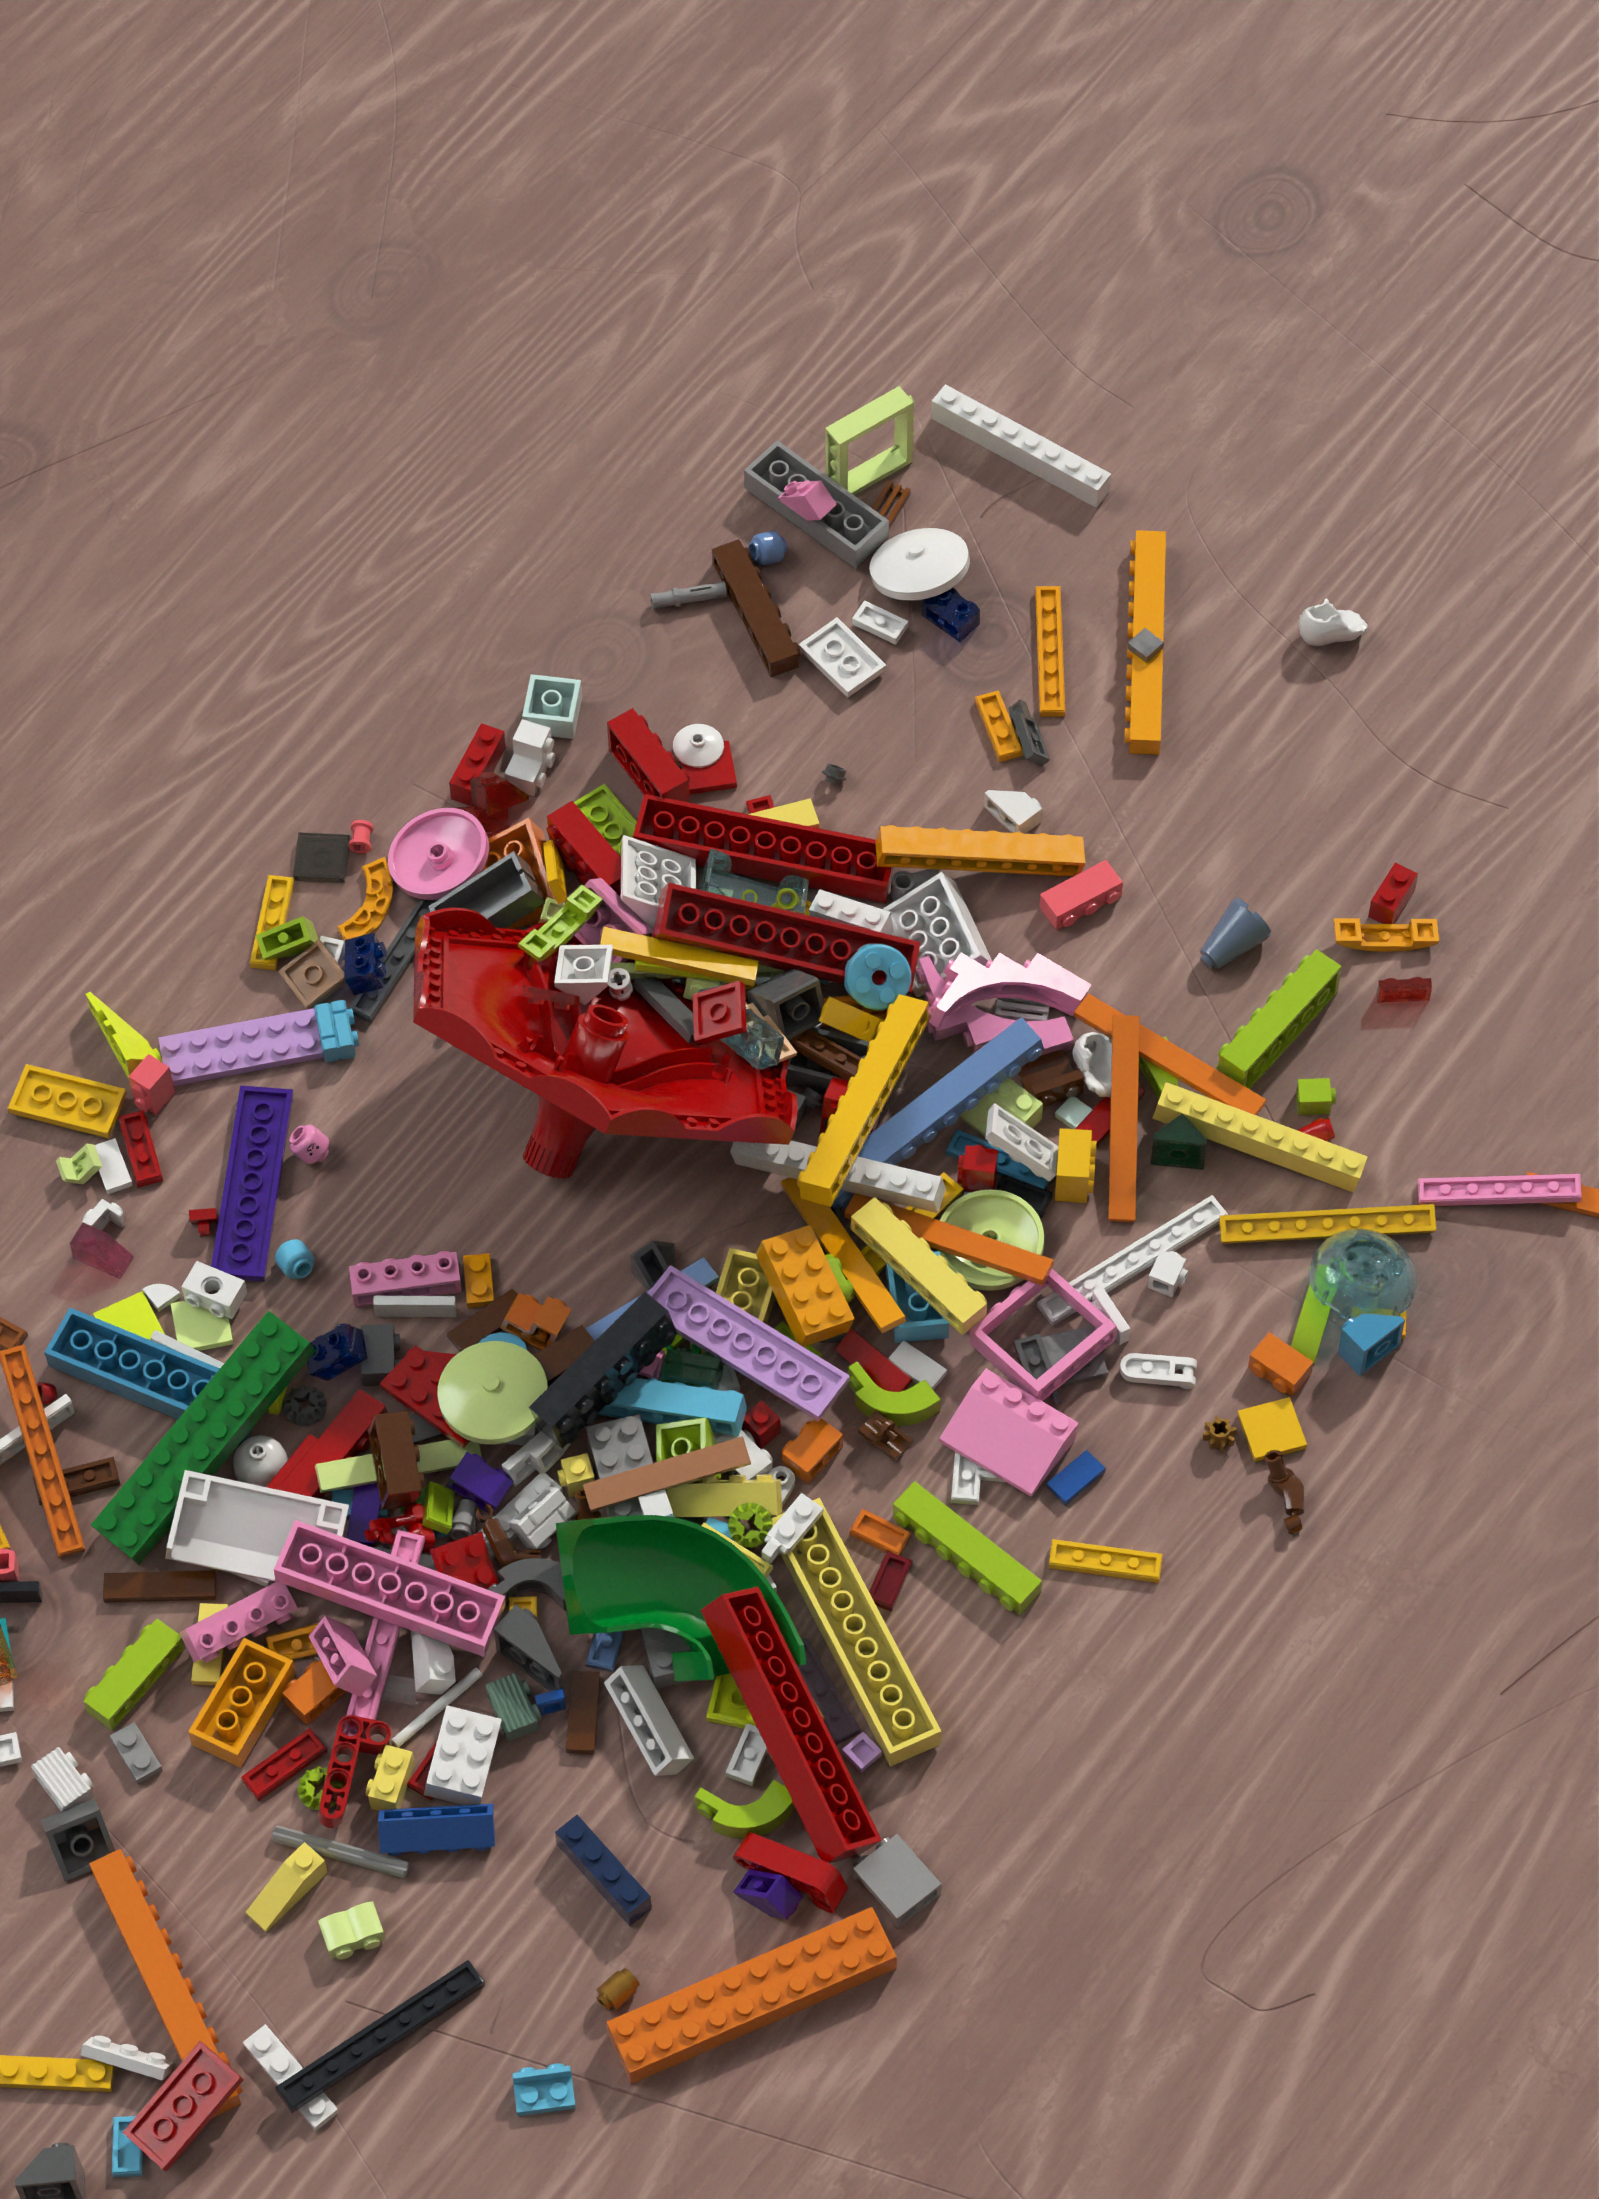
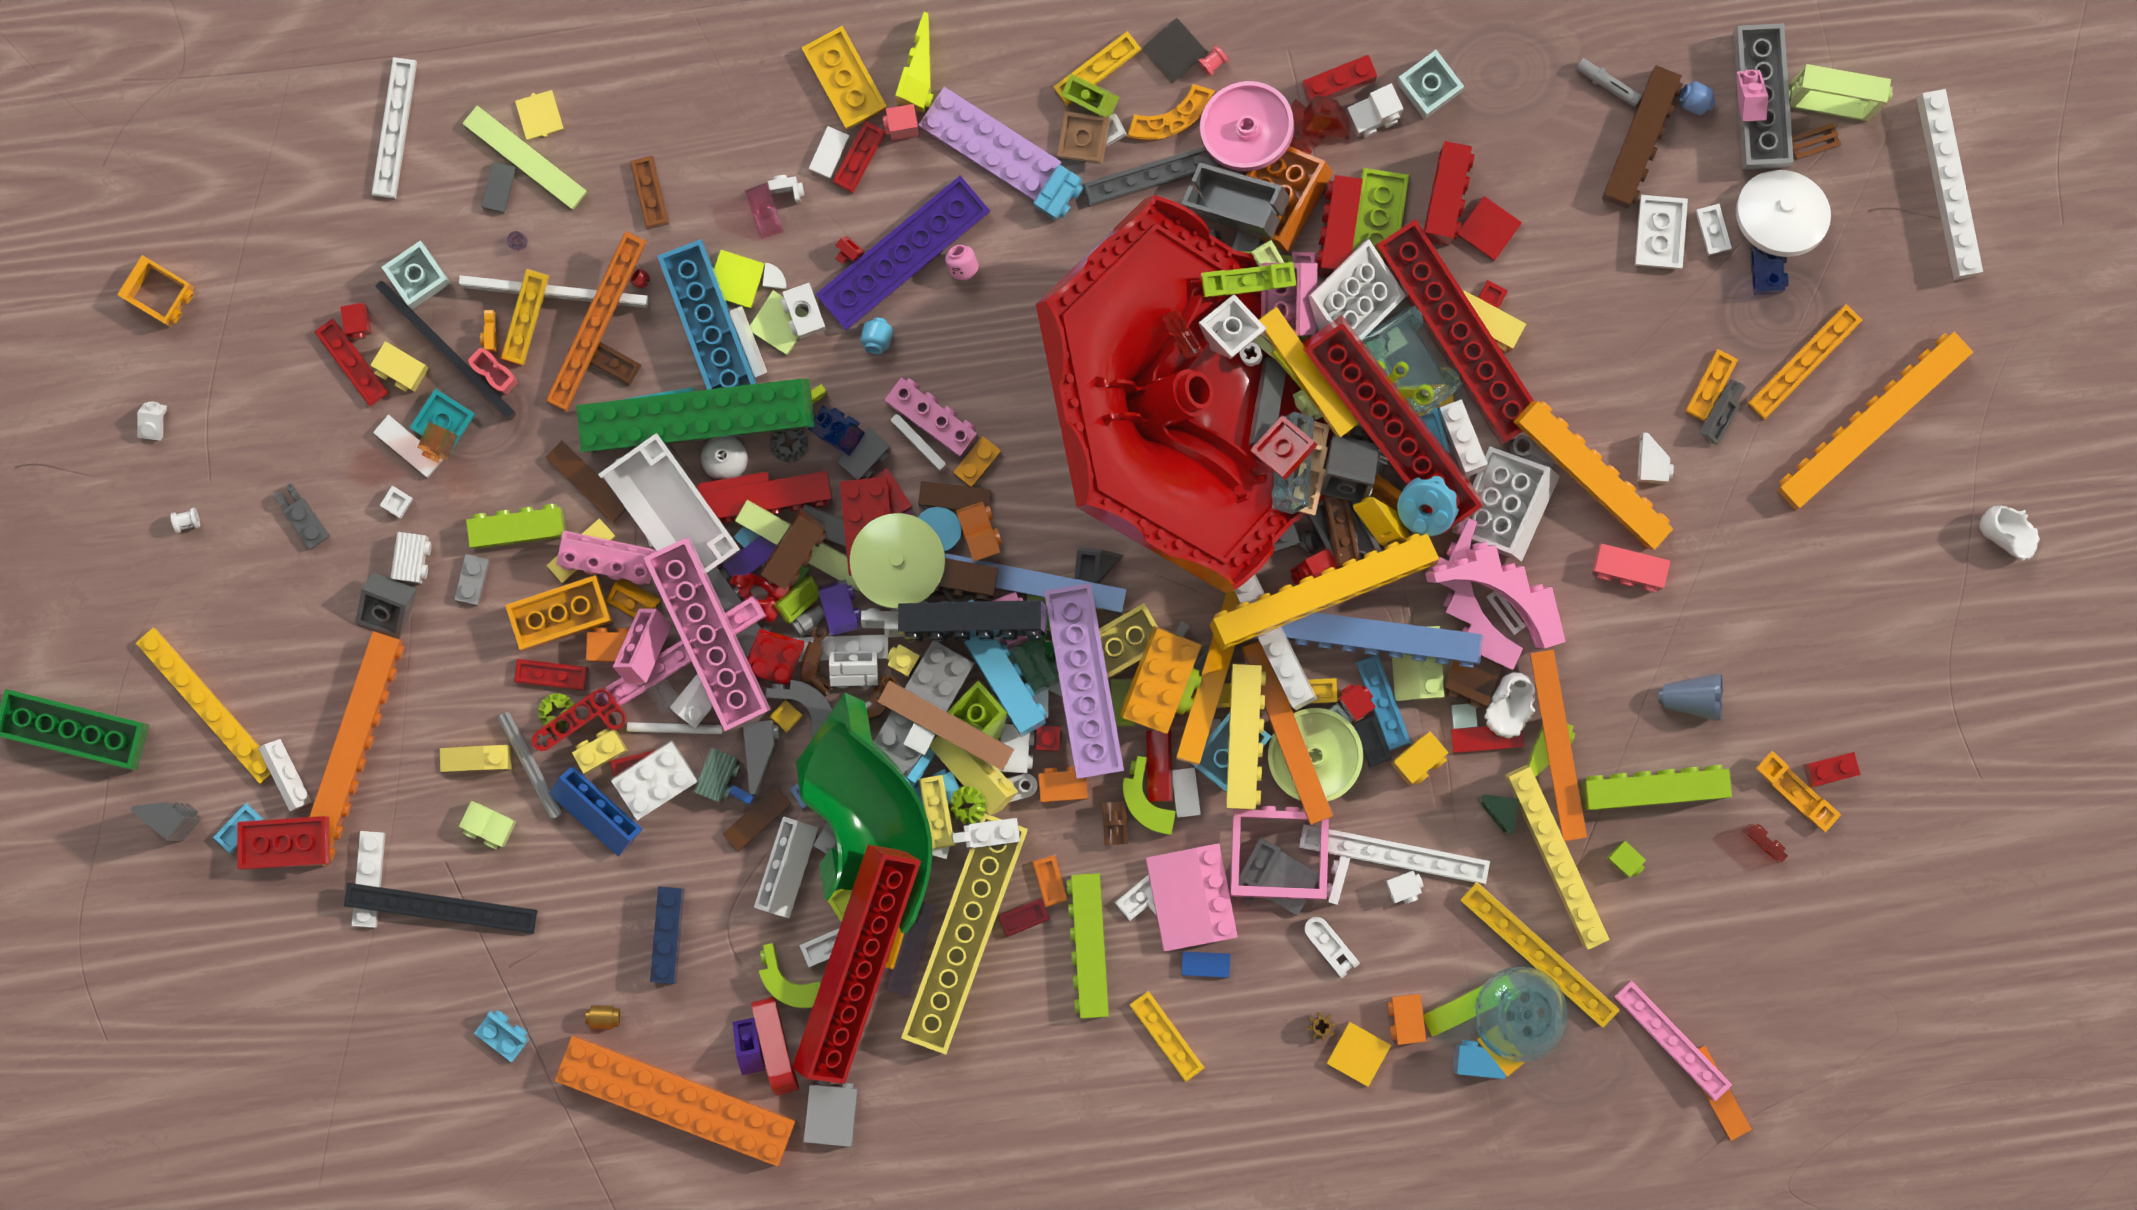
camera: 45 degrees right, 25 degrees up
yellowish green bracket [56,1143,102,1184] -> none
clear blue brick [344,933,387,995] -> none
yellow tile [543,840,567,904] -> none
white dish [673,724,724,768] -> none
dark grey plate [822,764,847,784] -> none
lavender plate [842,1732,882,1773] -> none
white plate [985,1103,1058,1182] -> none
orange tile [1108,1015,1140,1223] -> none
flat silver tile [1127,628,1164,663] -> none
reddish brown arm [1264,1450,1304,1534] -> none
red cone [1297,1117,1335,1142] -> none

